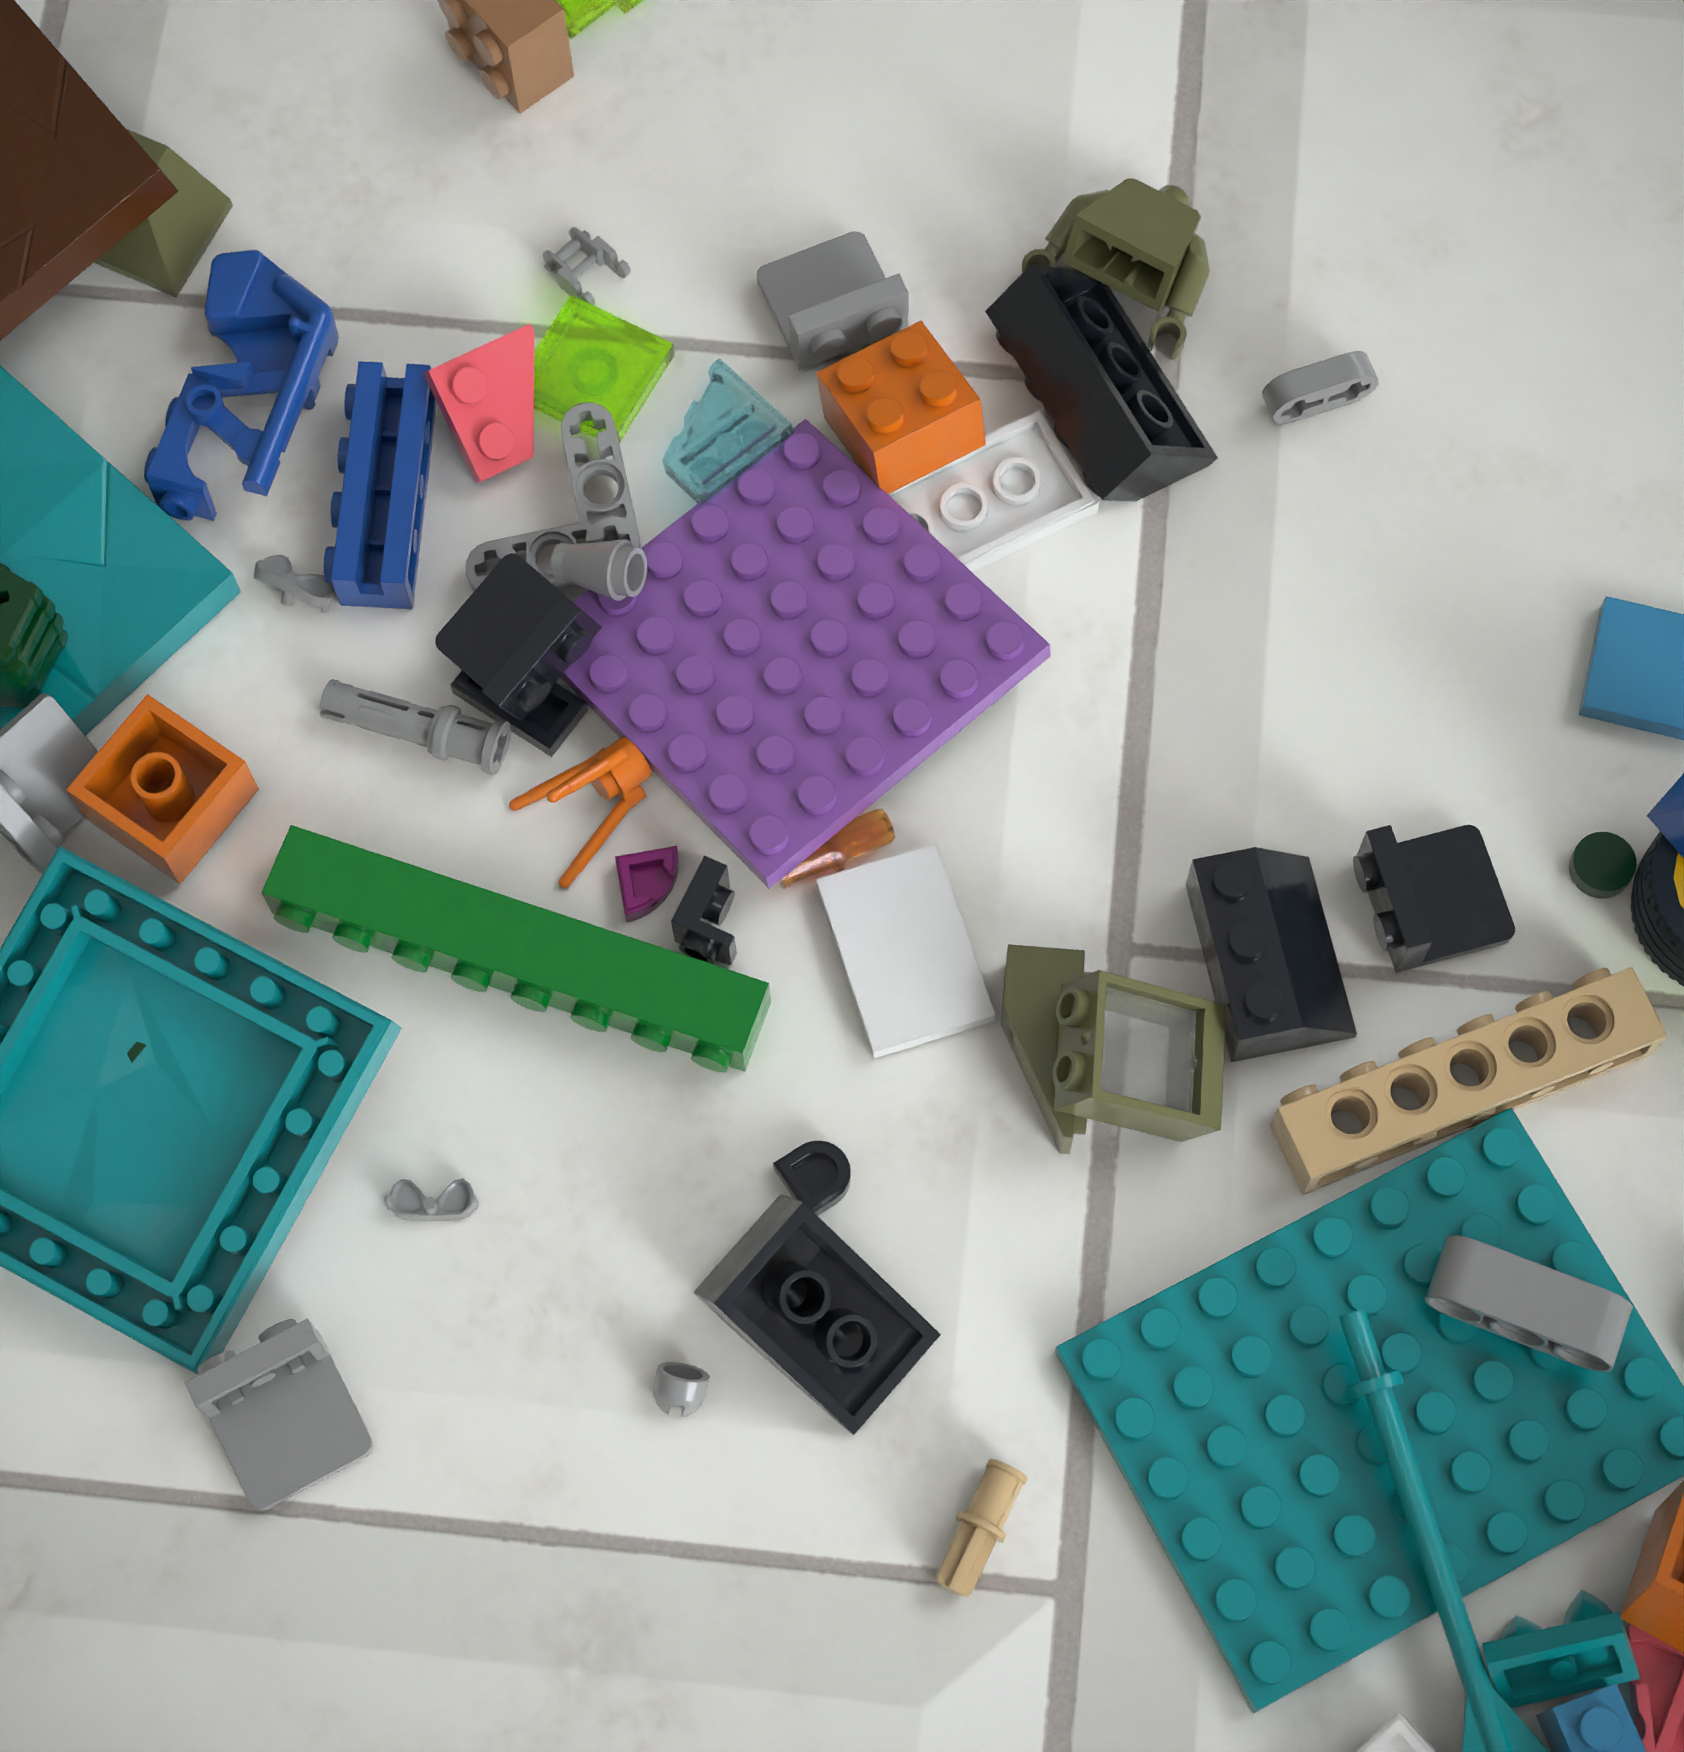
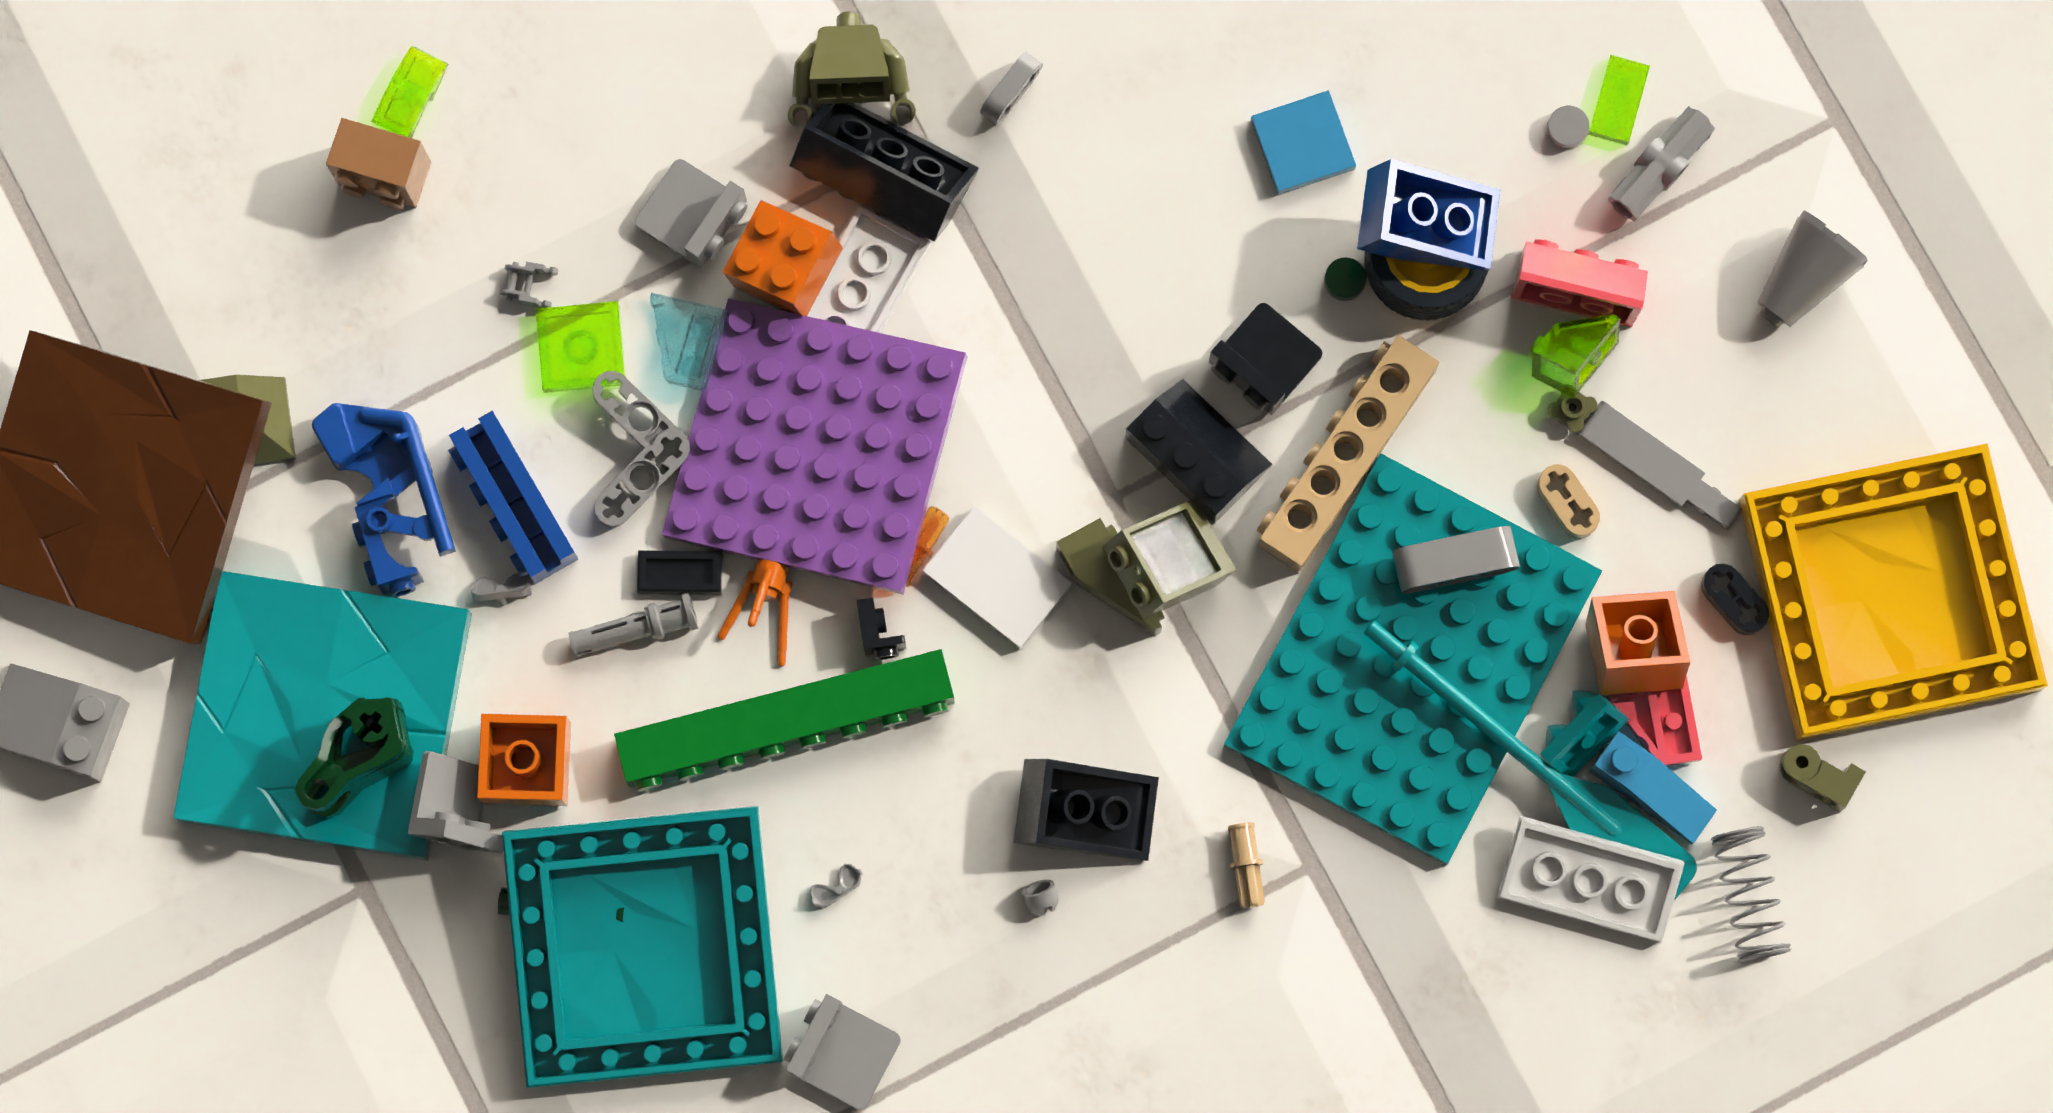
camera: 35 degrees left, 10 degrees up
coral wing [423,323,534,483] -> none
black bracket [435,553,602,722] -> none
light grey cone [551,540,647,601] -> none
magenta tile [615,846,679,922] -> none
black tile [773,1141,851,1216] -> none

